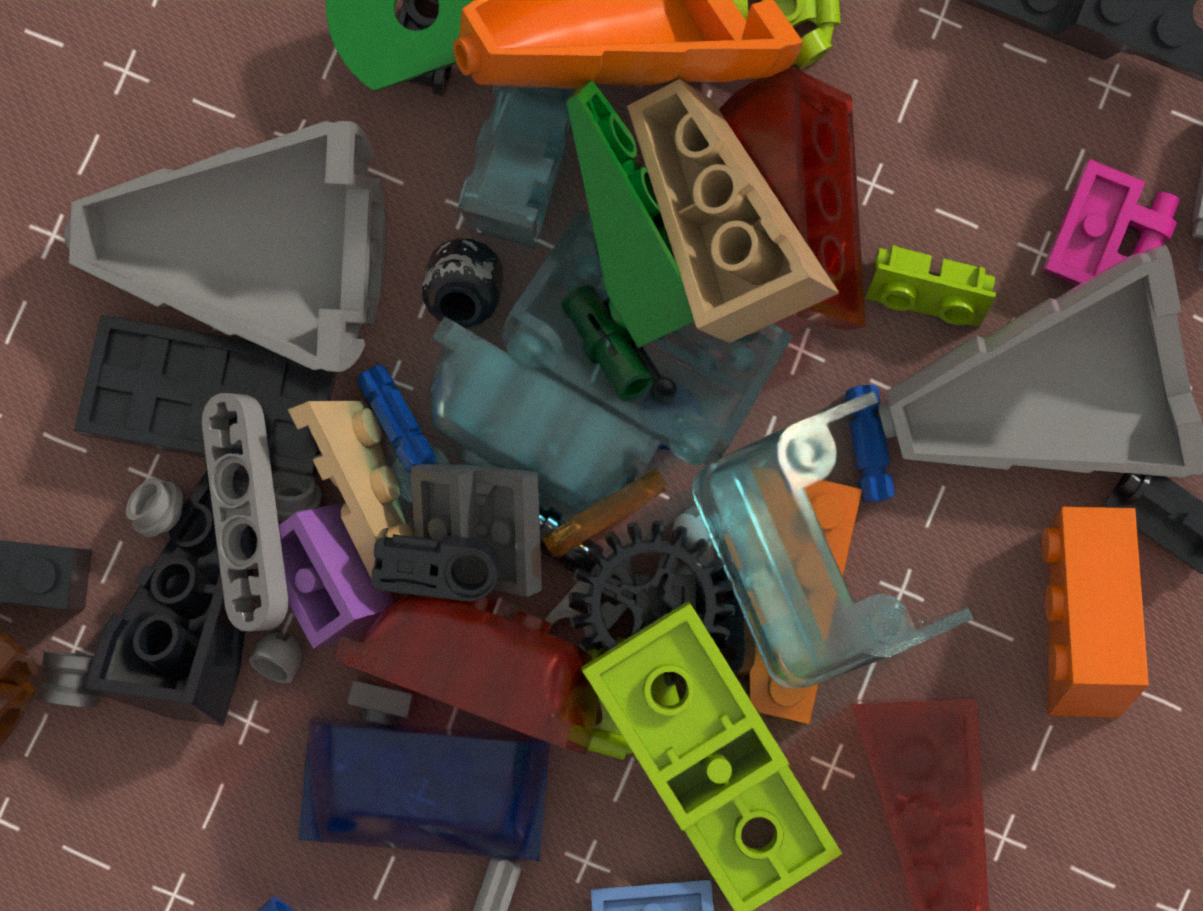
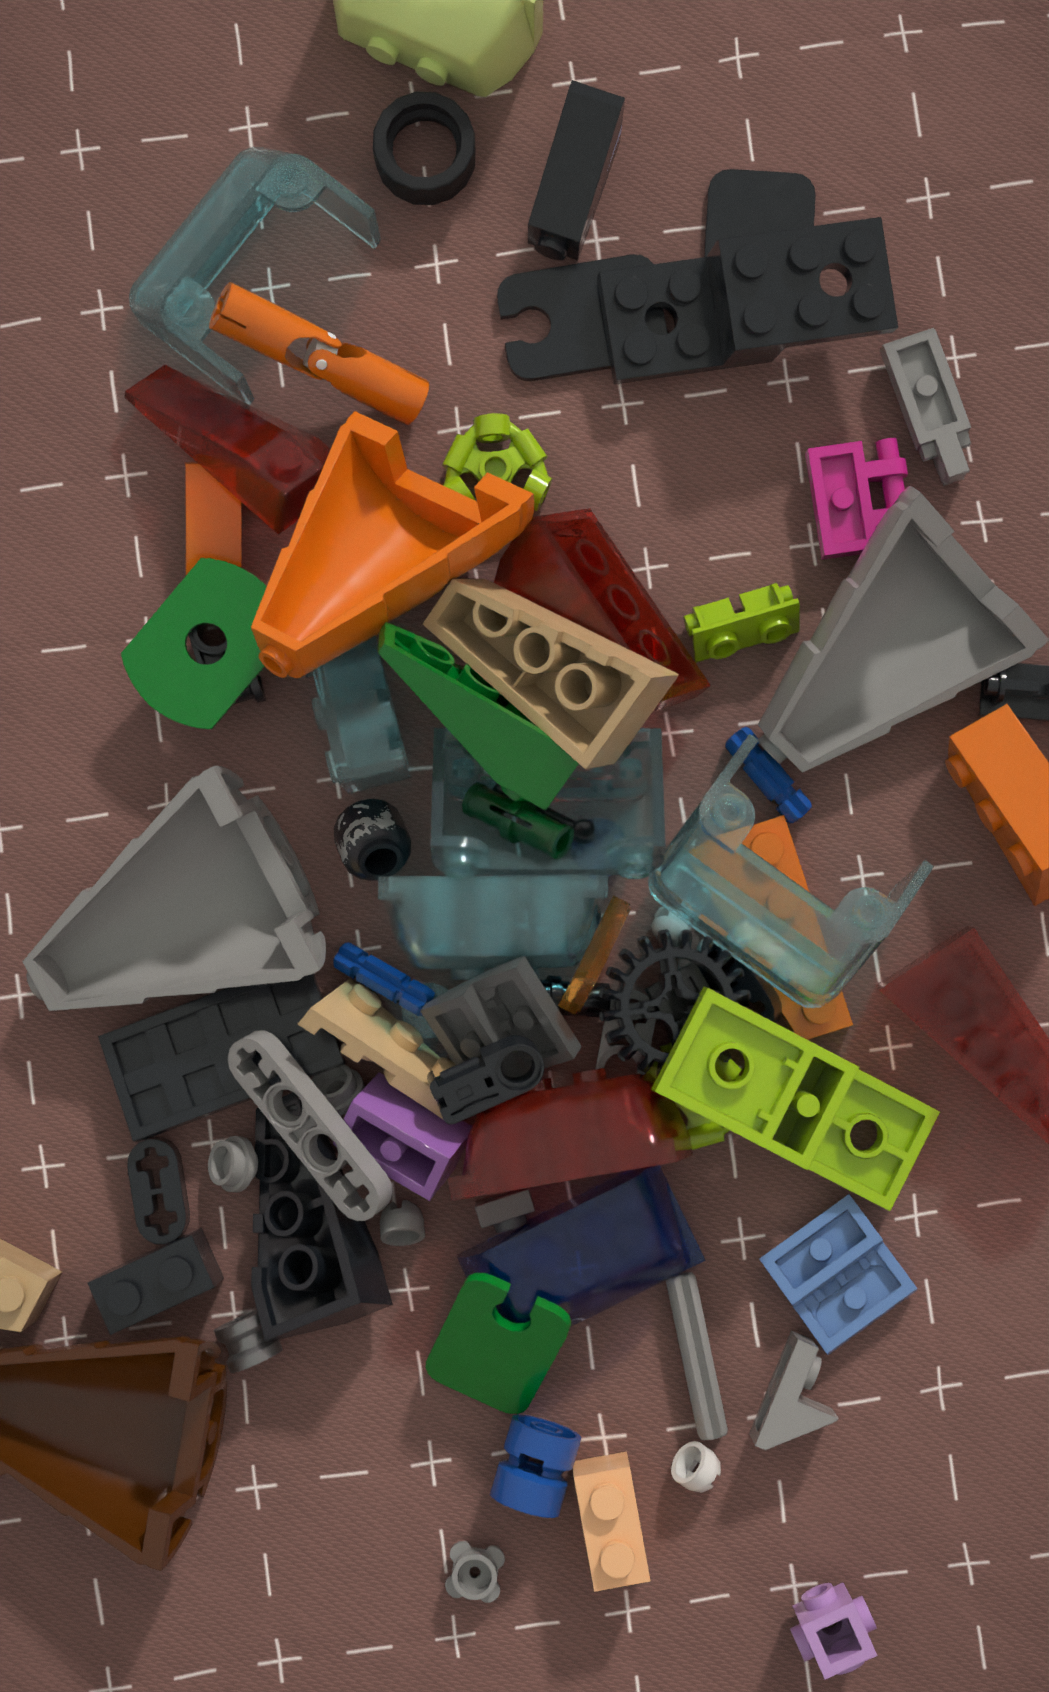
camera: 30 degrees left, 0 degrees up
none -> black beam [127,1137,190,1244]
none -> green piece [425,1273,571,1414]

